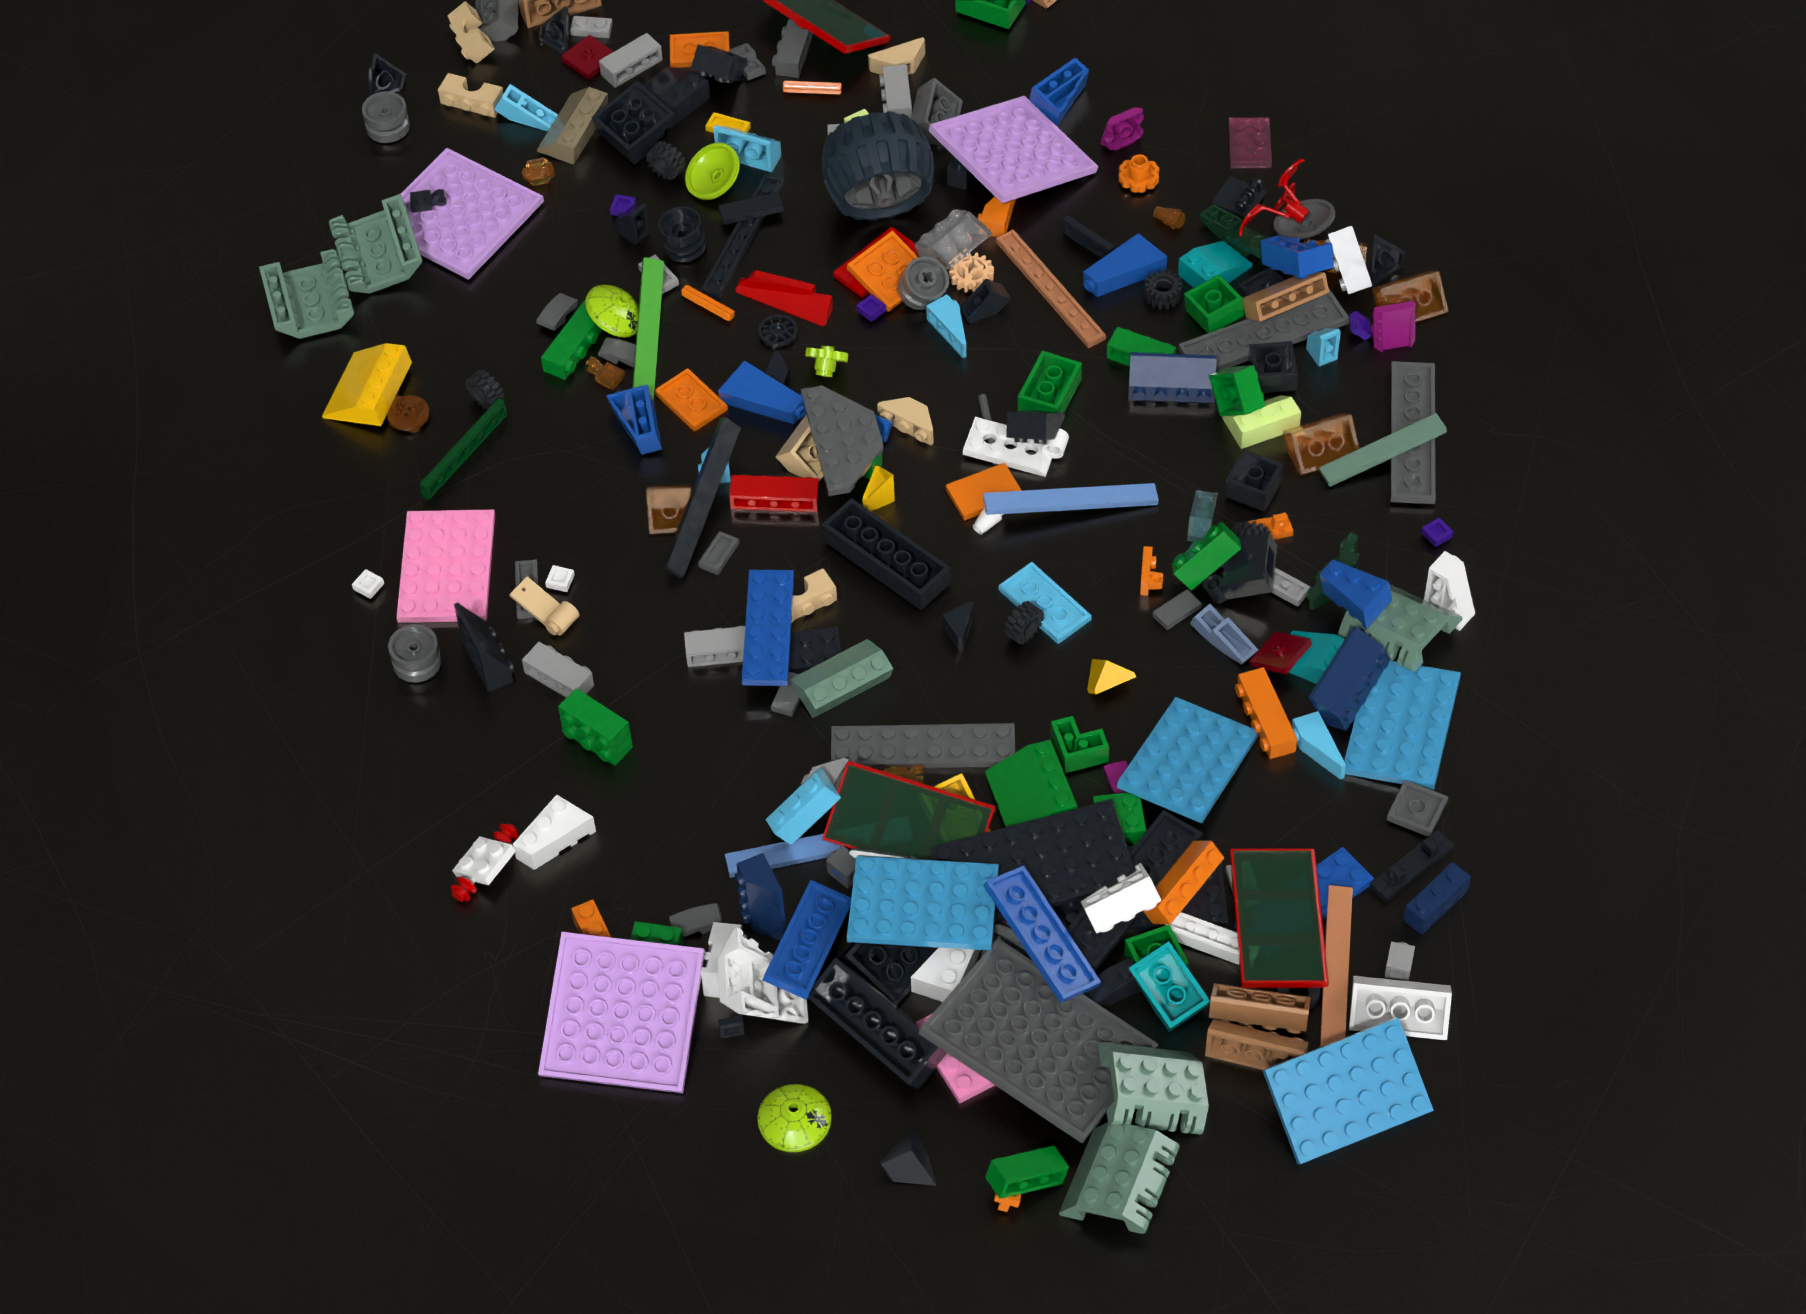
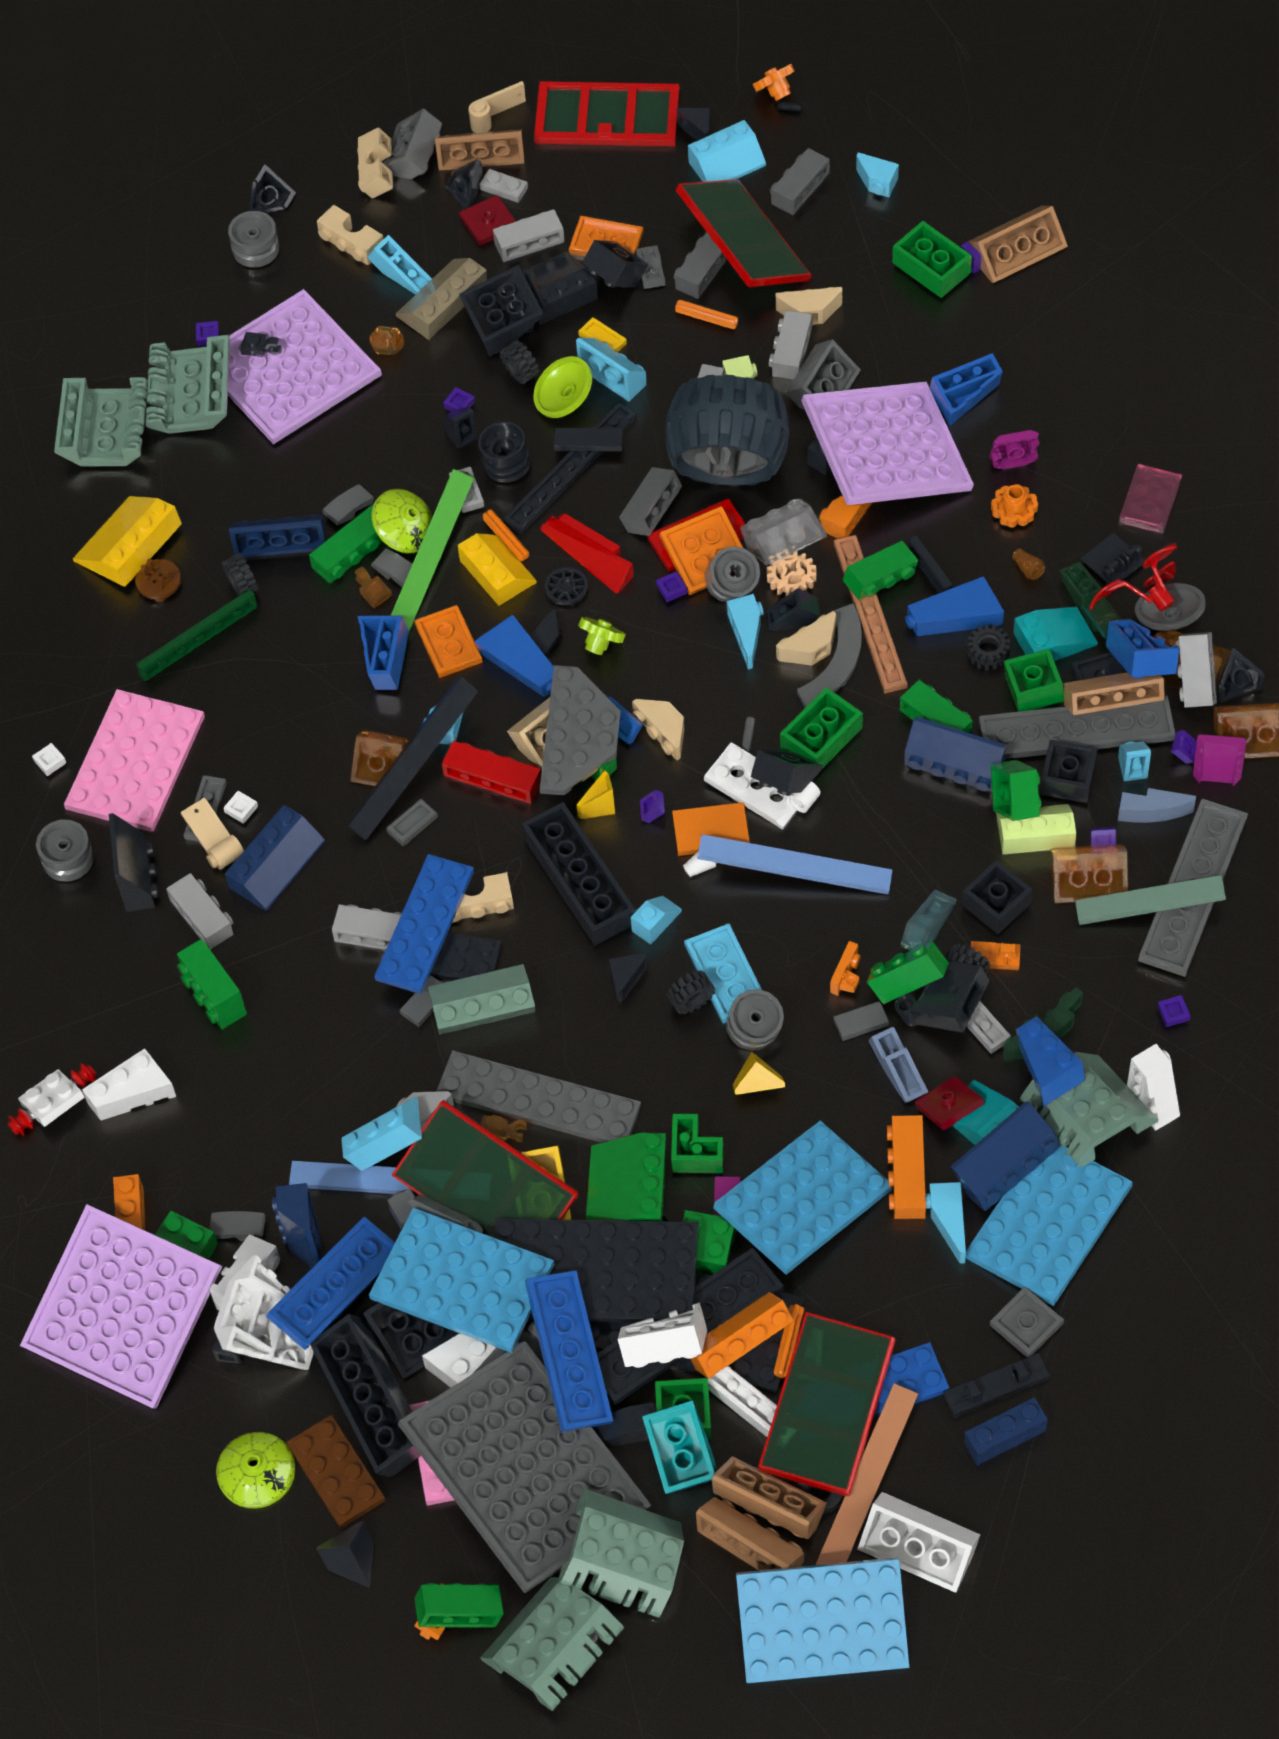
camera: 20 degrees right, 5 degrees up
light grey brick [1384,942,1415,981] -> none
none -> dark purple plate [196,321,219,346]
none -> dark blue slope [225,805,325,911]
none -> dark blue slope [229,514,326,558]
none -> reddish brown plate [286,1415,386,1529]
none -> yellow slope [458,533,537,606]
none -> dark grey brick [619,467,682,536]
none -> medium azure slope [631,896,682,944]
none -> dark purple plate [640,790,665,823]
none -> dark grey wheel [726,989,784,1051]
none -> orange axle [774,1304,804,1378]
none -> tan slope [776,611,836,666]
none -> dark grey tile [797,603,862,708]
none -> green brick [843,541,918,600]
none -> dark purple plate [1090,827,1116,854]
none -> sand blue slope [1118,788,1196,823]

